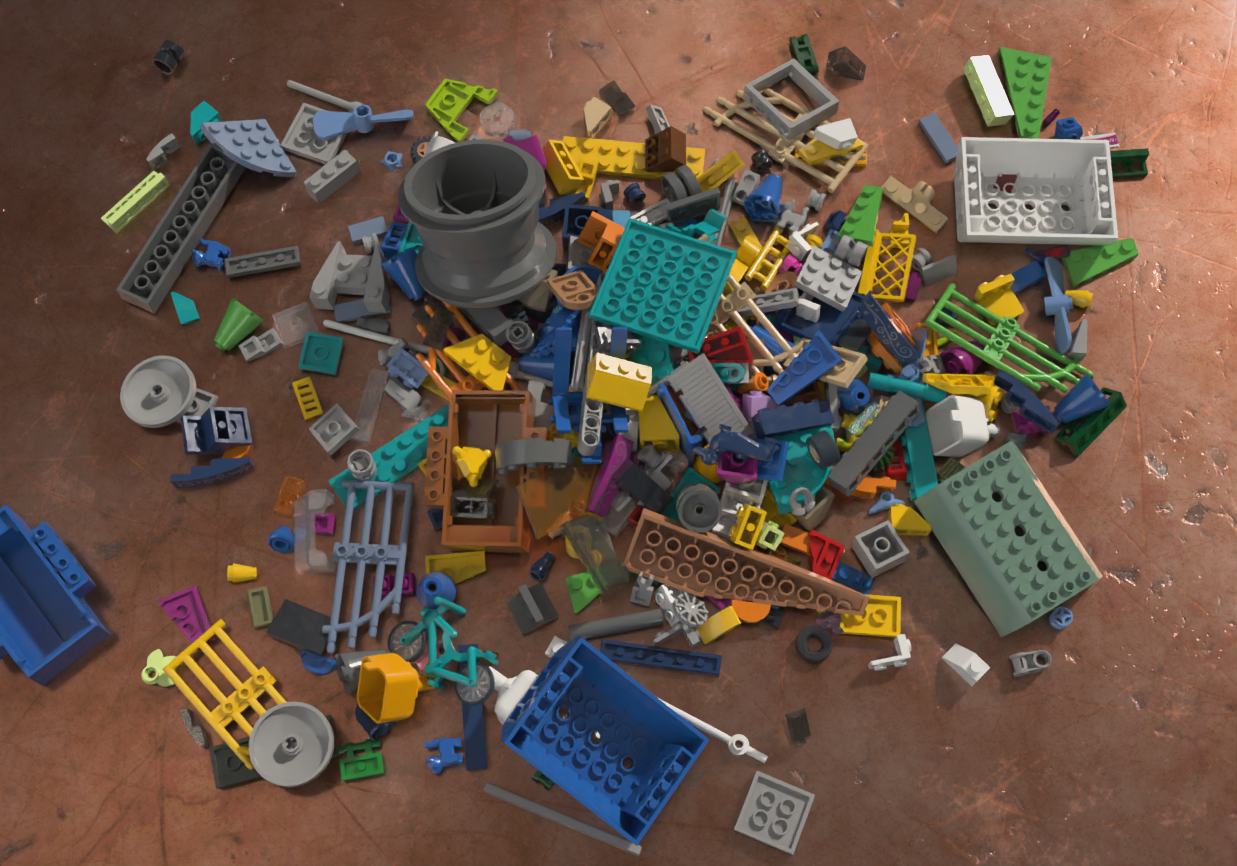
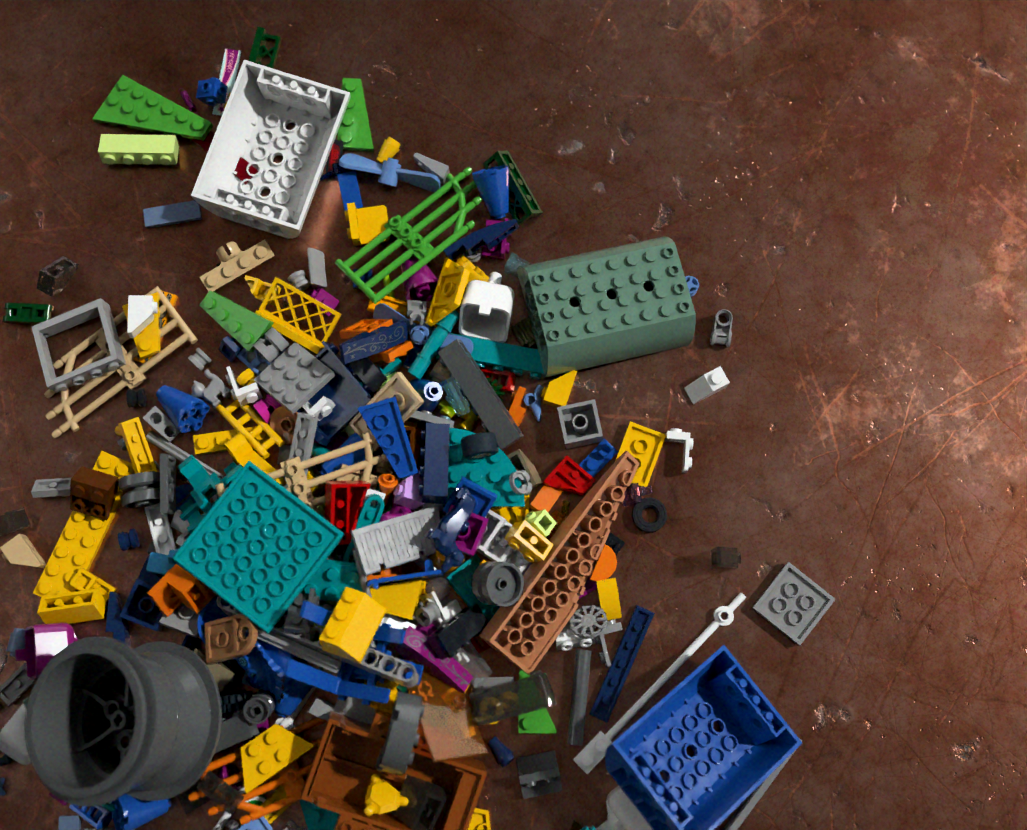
camera: 75 degrees left, 10 degrees up
light grey bracket [599,180,619,210] -> none
light grey plate [630,572,654,606] -> none

